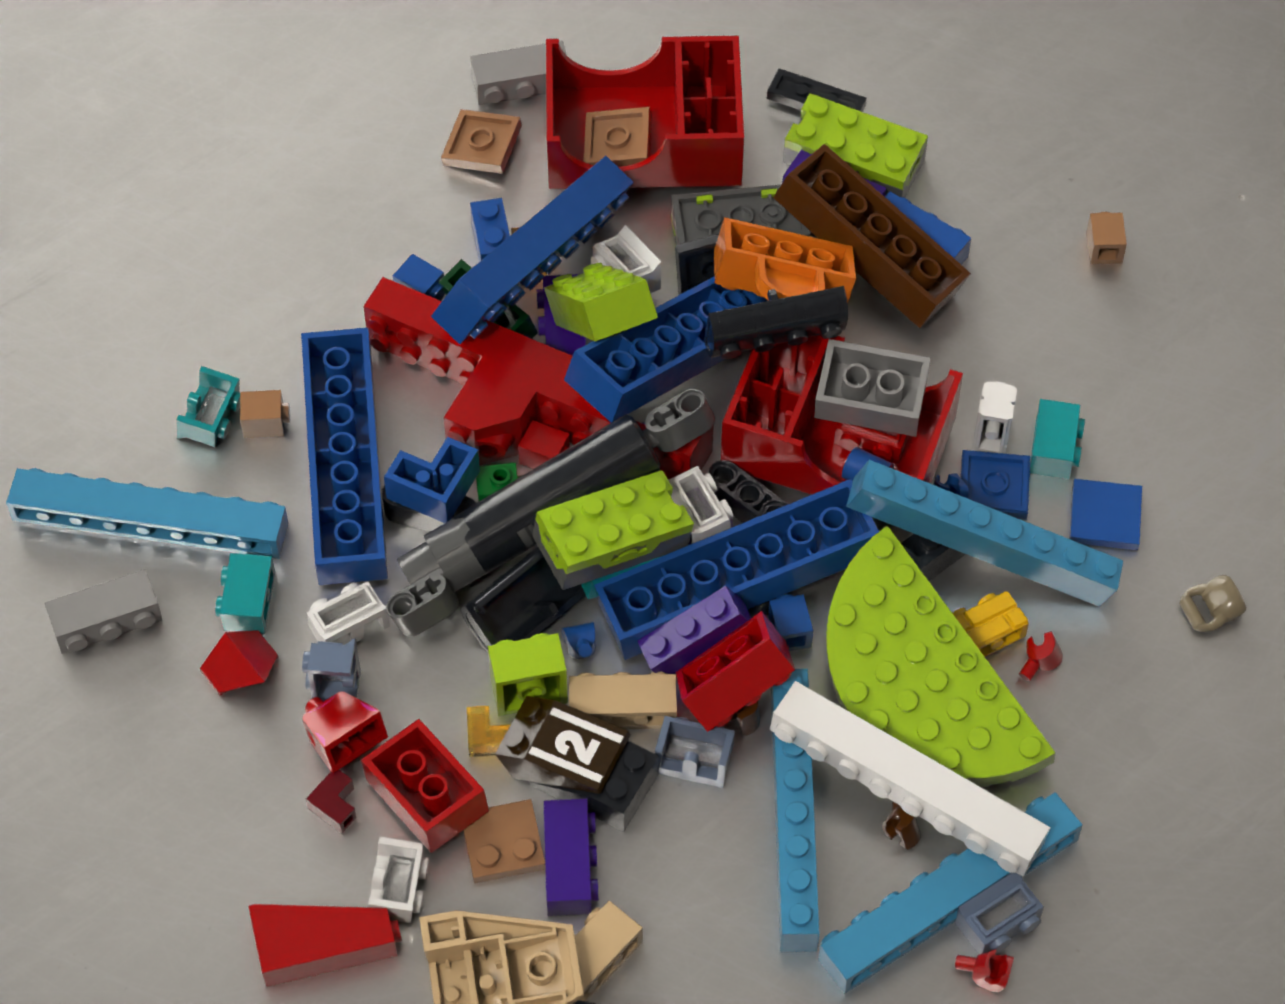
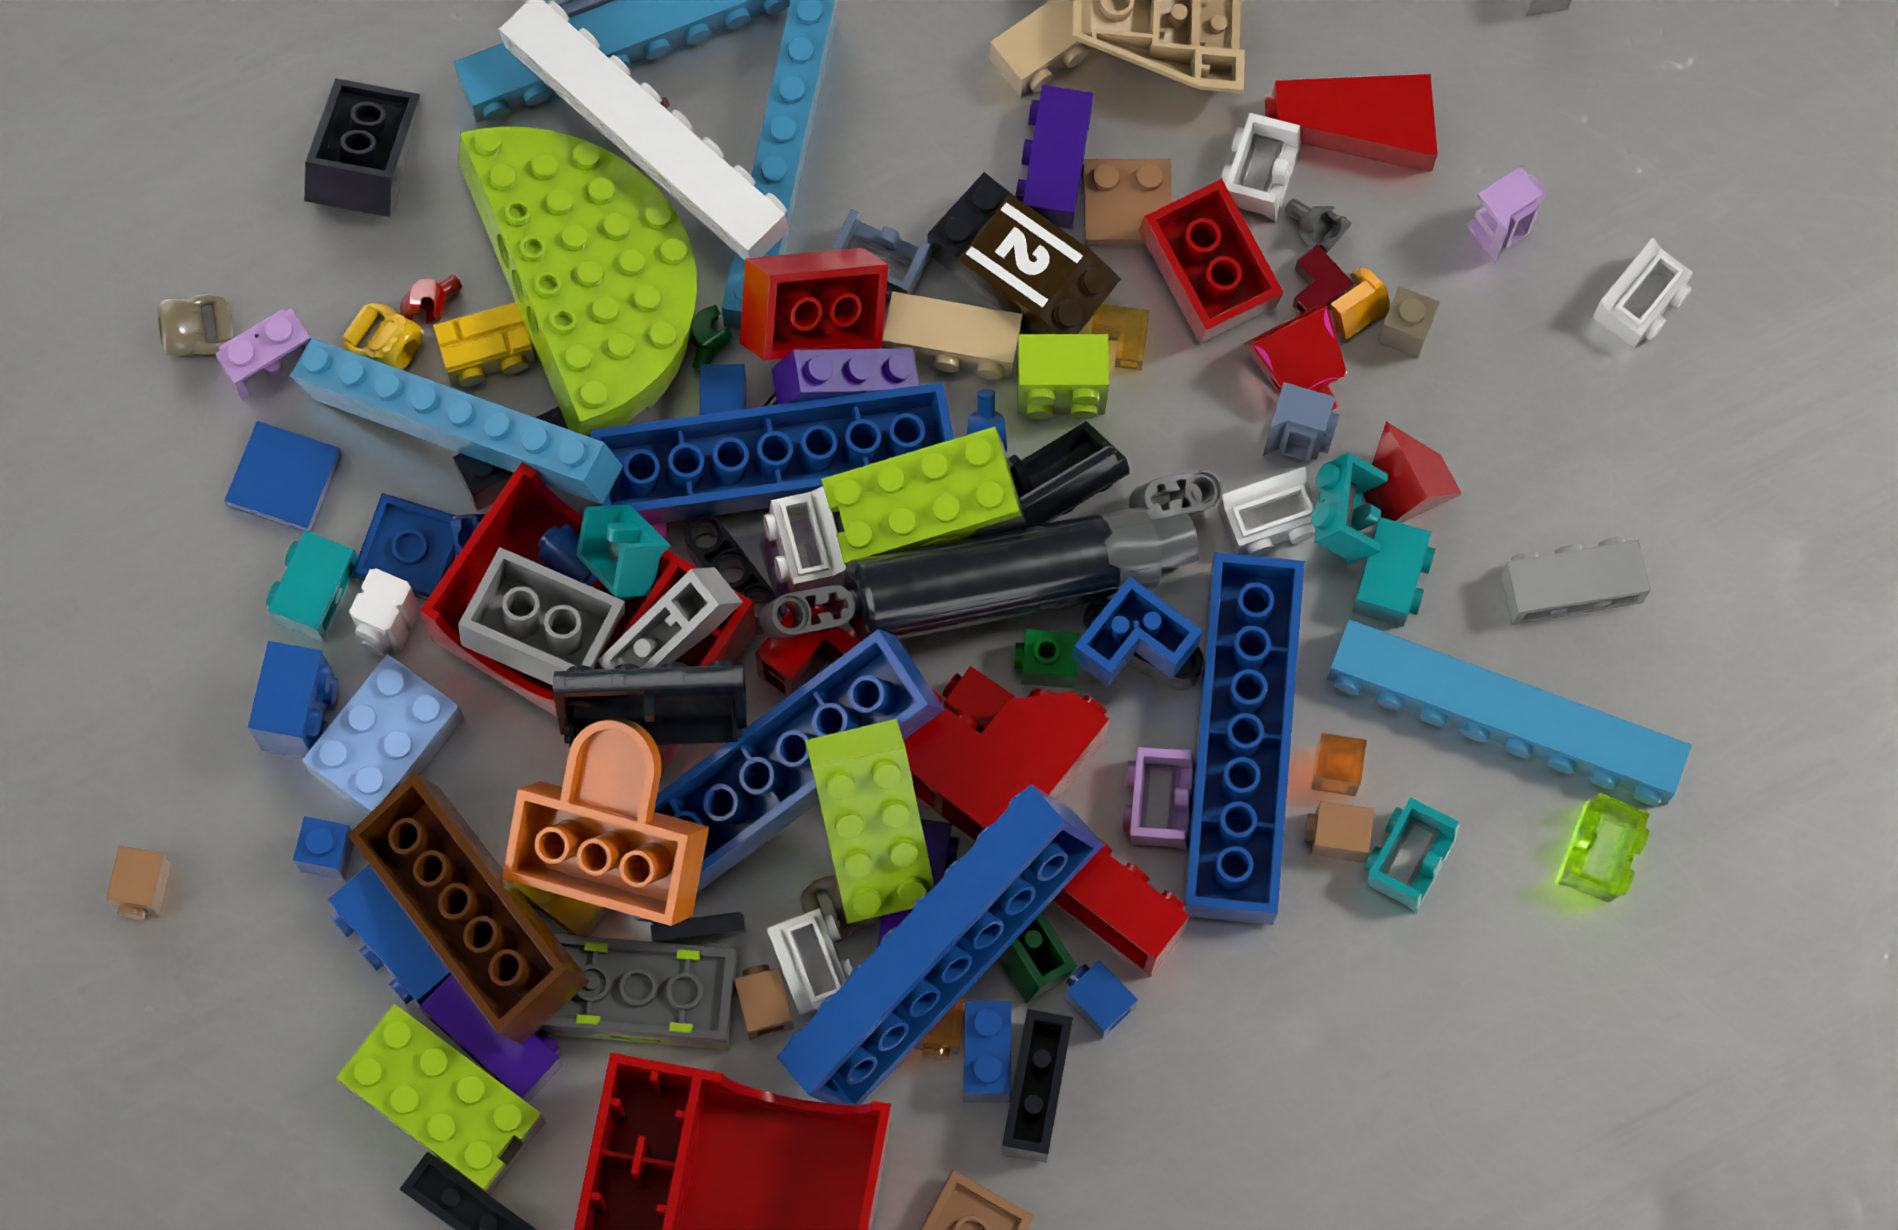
camera: 170 degrees left, 15 degrees up
medium nougat plate [584,107,651,167] -> none
none -> lavender window [215,308,311,401]
none -> blue brick [248,641,339,758]
none -> blue brick [293,816,354,881]
none -> light blue brick [302,653,465,816]
none -> black slope [304,78,420,217]
none -> yellow piece [341,303,423,370]
none -> teal window [576,505,671,600]
none -> light grey slope [597,567,743,669]
none -> green piece [690,305,733,371]
none -> medium nougat brick [734,964,794,1040]
none -> black brick [1001,1009,1073,1163]
none -> lavender window [1123,747,1195,851]
none -> dark grey piece [1285,198,1352,253]
none -> teal window [1311,452,1388,566]
none -> clear orange brick [1311,733,1367,796]
none -> light orange tile [1331,267,1390,340]
none -> dark tan brick [1377,286,1440,358]
none -> lavender window [1467,166,1546,263]
none -> clear neon green window [1555,792,1650,903]
none -> white window [1593,237,1693,349]

